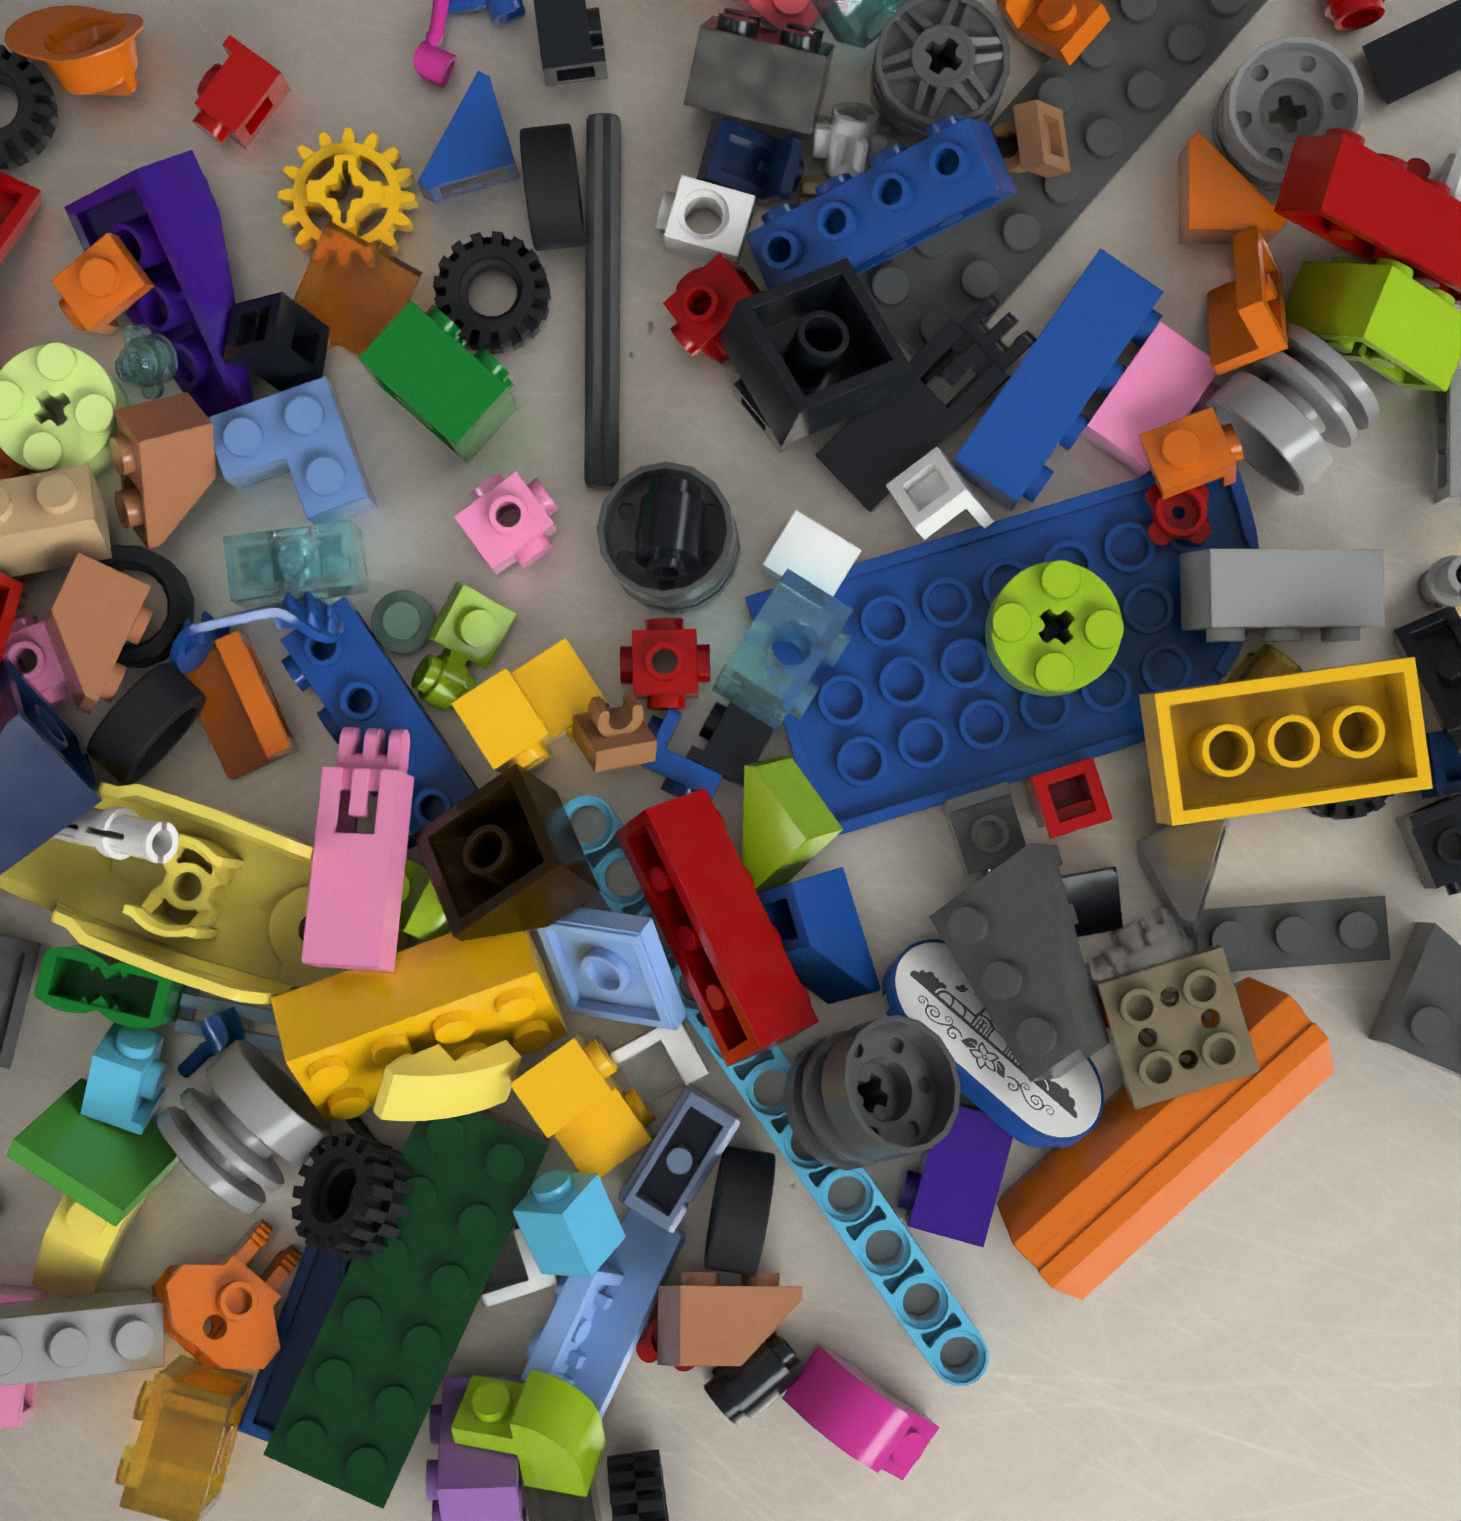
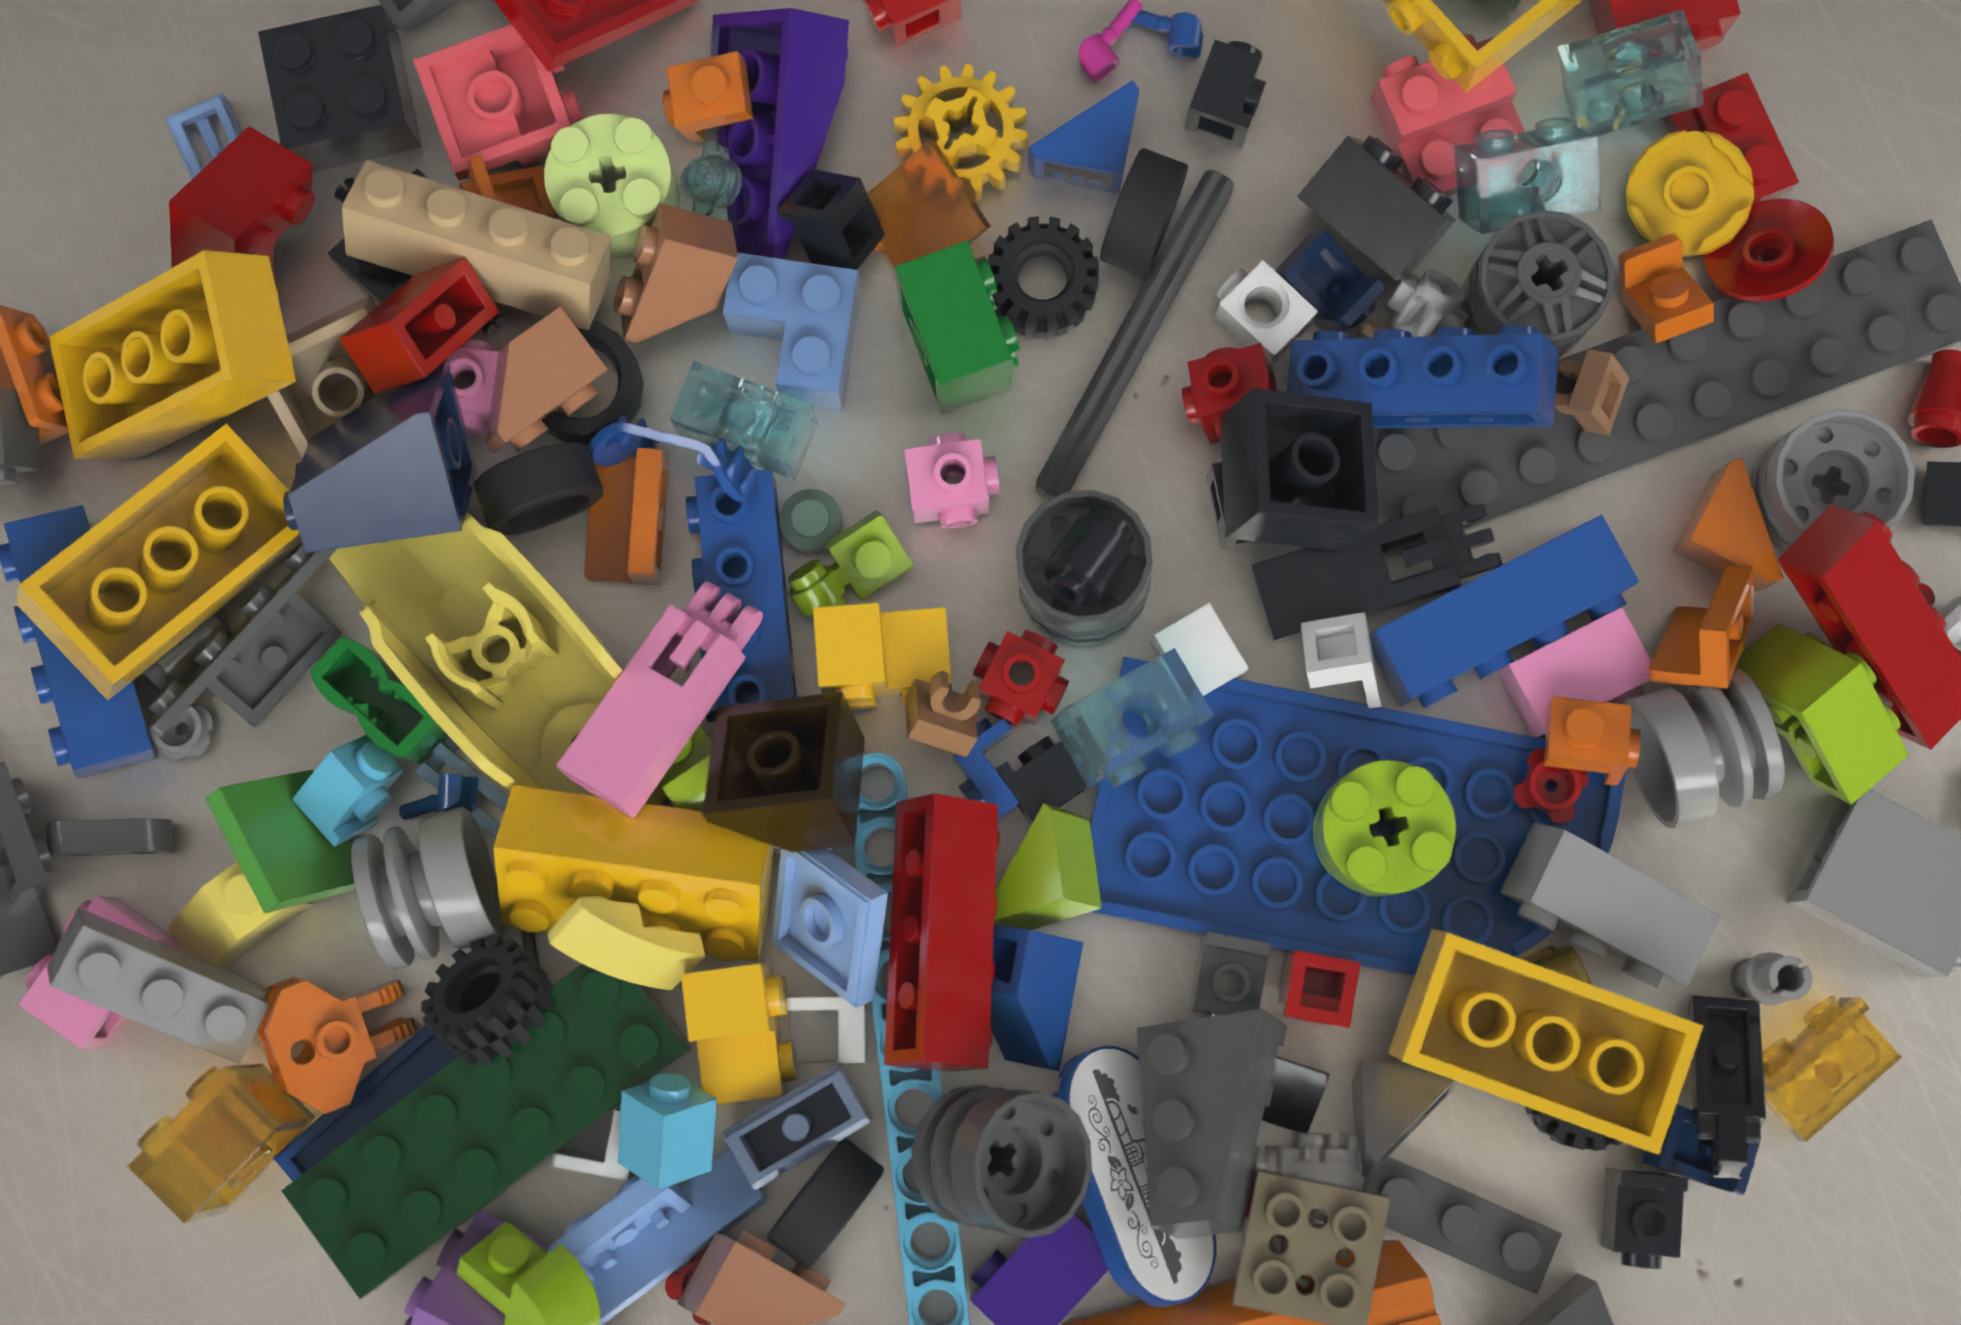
camera: 30 degrees right, 5 degrees down
white pin [52,806,179,864] -> none

